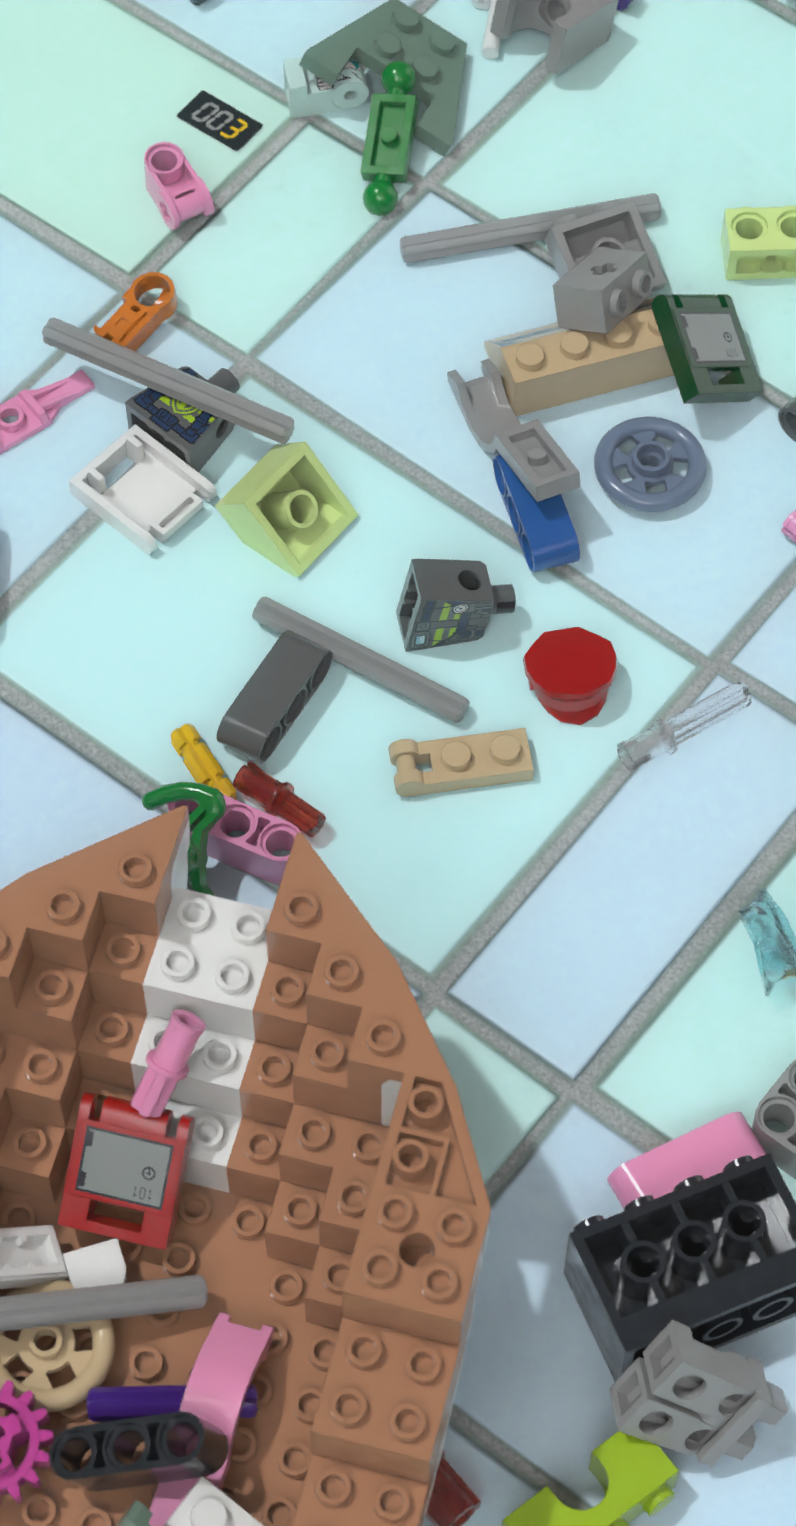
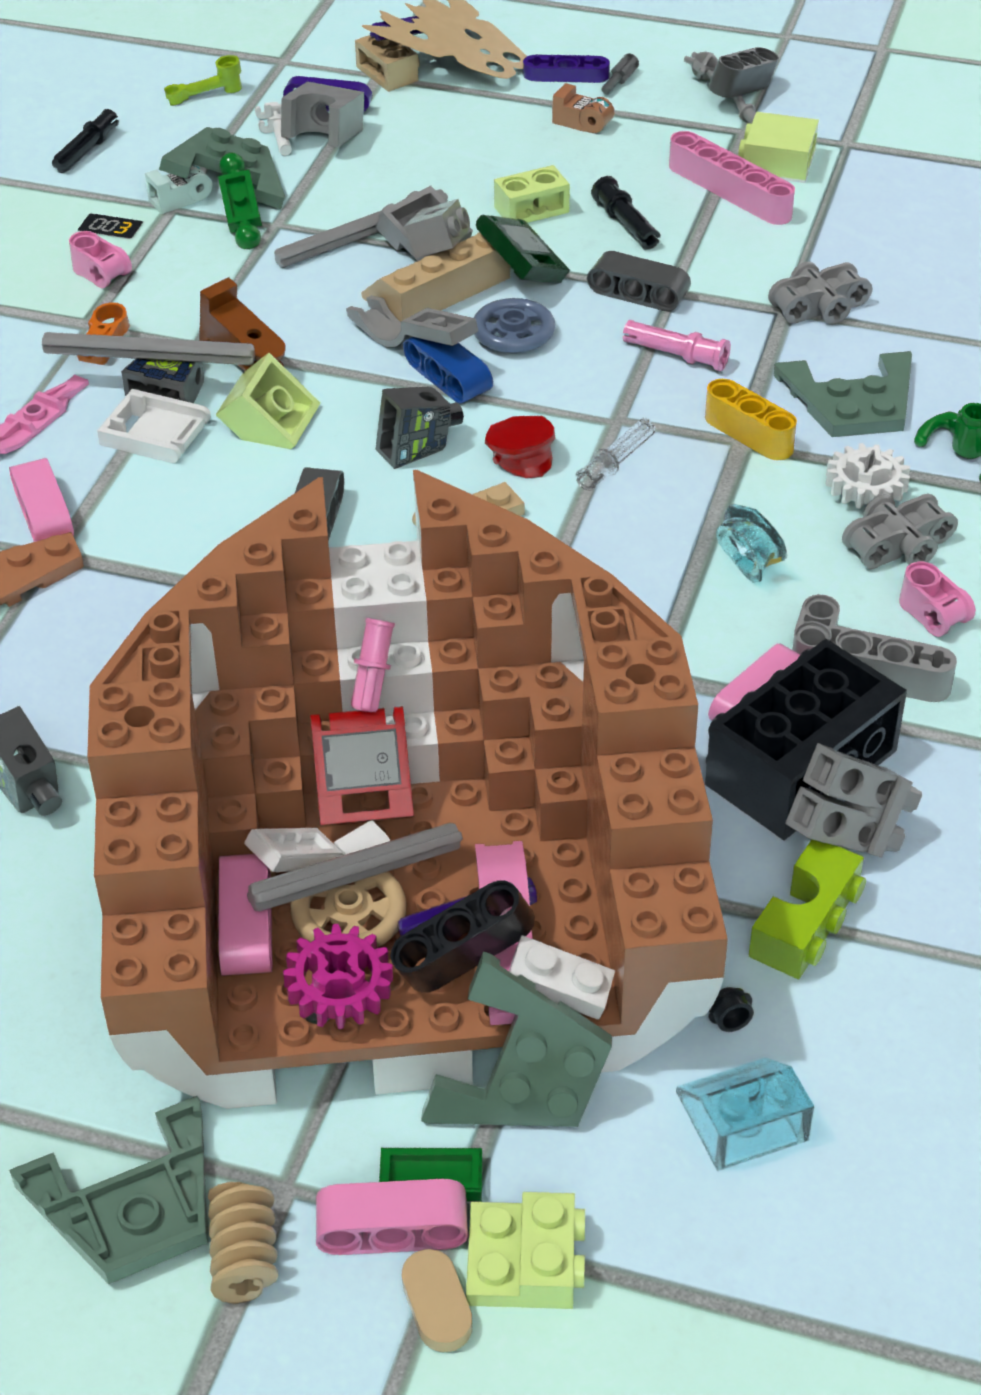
camera: 20 degrees left, 15 degrees down
light grey axle [252,596,470,723] -> none
none -> dark orange piece [199,277,286,371]

